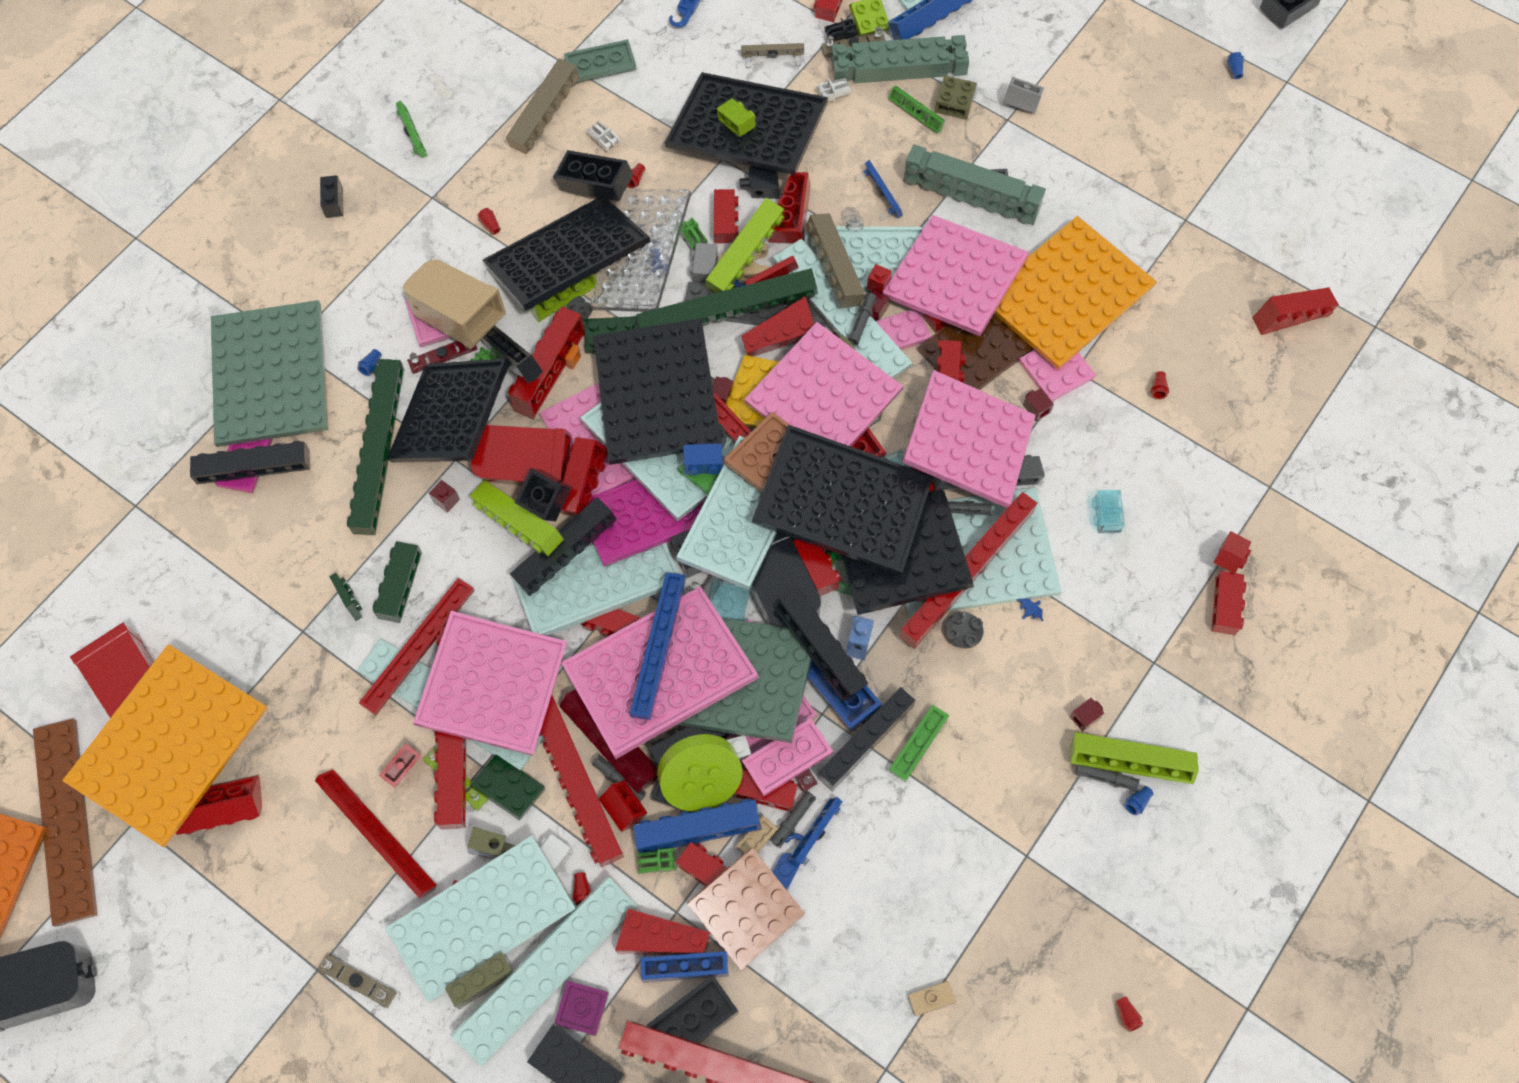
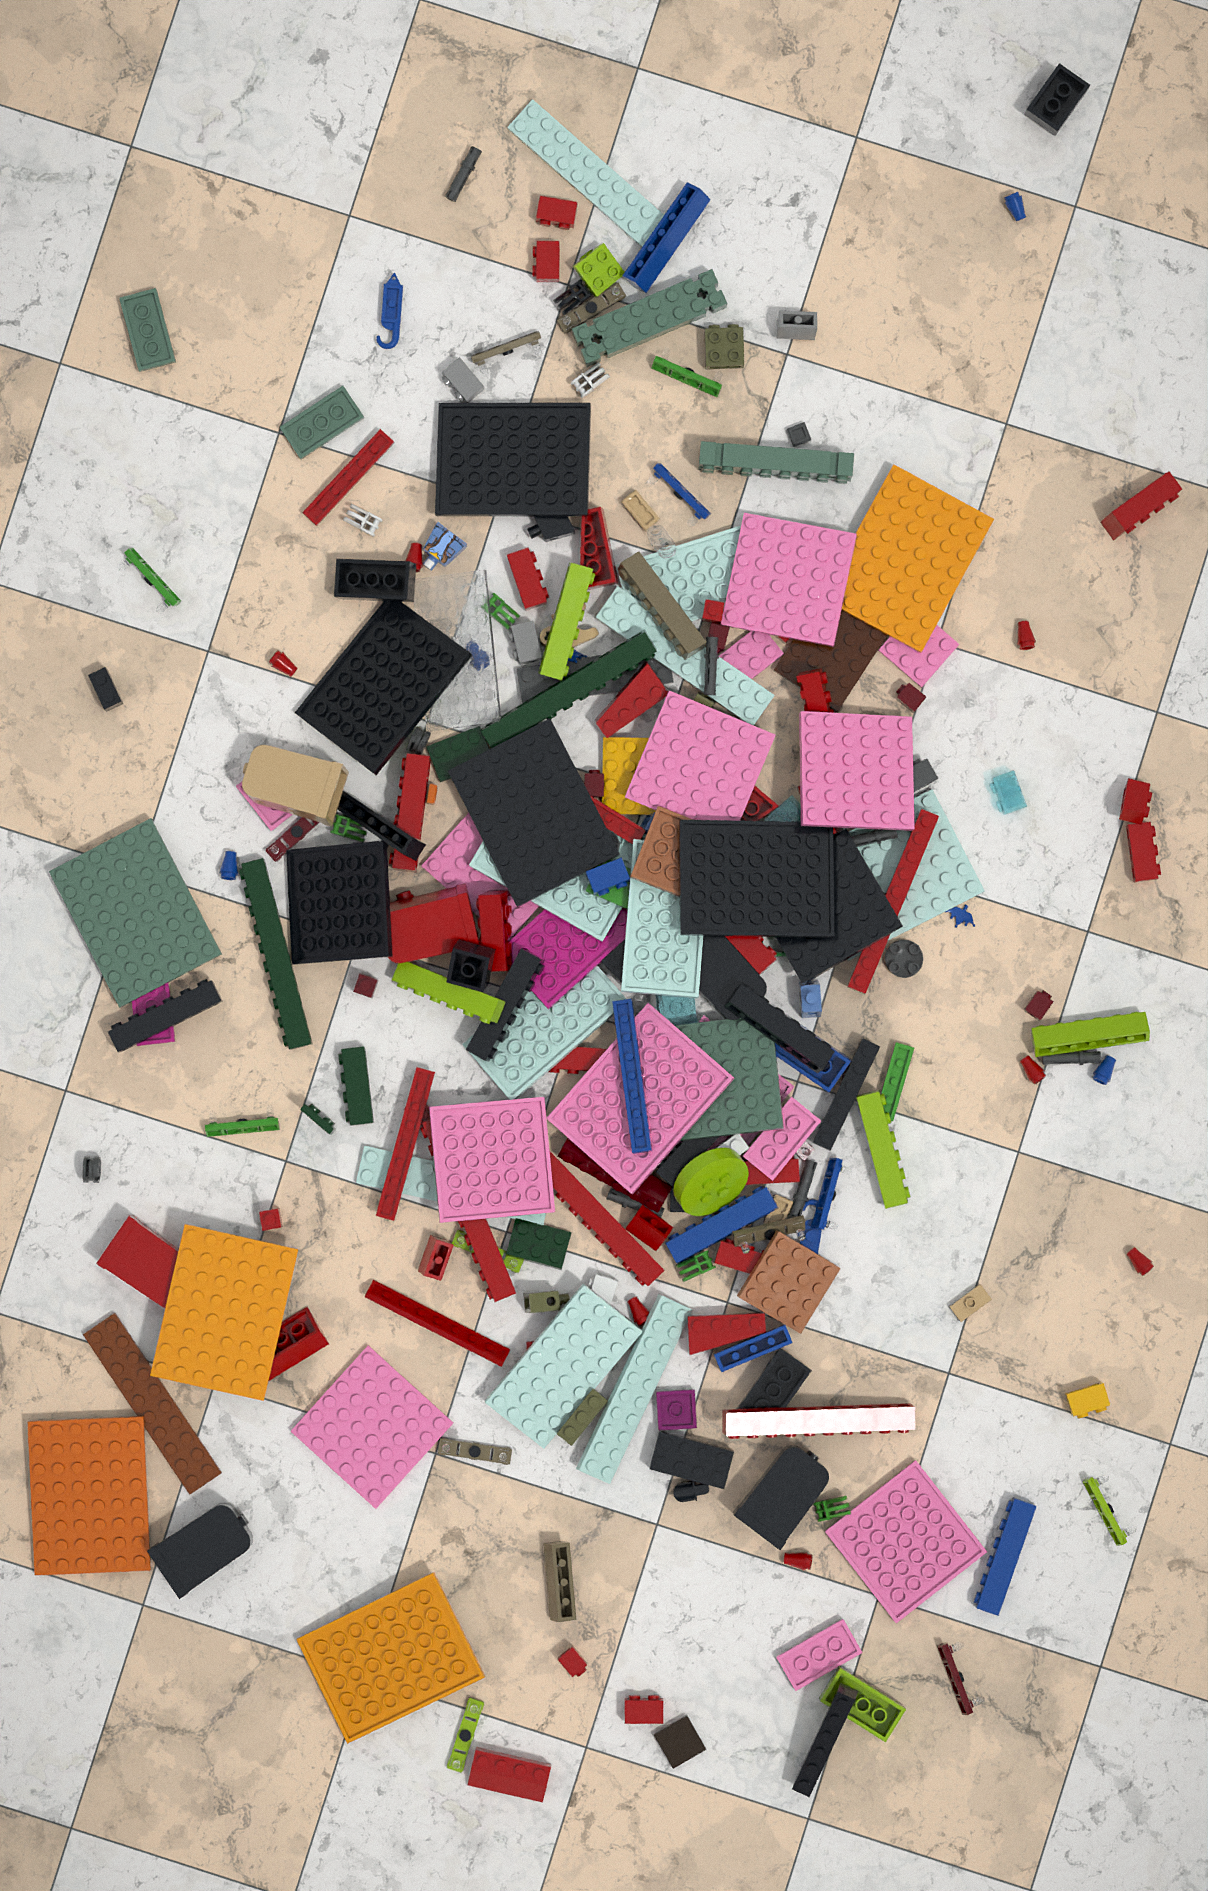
camera: 20 degrees left, 20 degrees up
dark tan brick [506,58,579,154] -> none
lime brick [717,98,756,137] -> none
red tile [745,256,799,285] -> none
none -> dark grey wheel [82,1156,101,1183]
none -> bright green piece [205,1105,280,1137]
none -> red brick [259,1208,283,1231]
none -> bright pink plate [291,1345,454,1509]
none -> red plate [302,429,395,526]
none -> torso [423,522,467,571]
none -> light grey brick [442,357,484,403]
none -> tan plate [621,490,660,532]
none -> dark tan piece [732,1215,806,1254]
none -> lime brick [857,1090,911,1209]
none -> red cone [1020,1055,1046,1085]

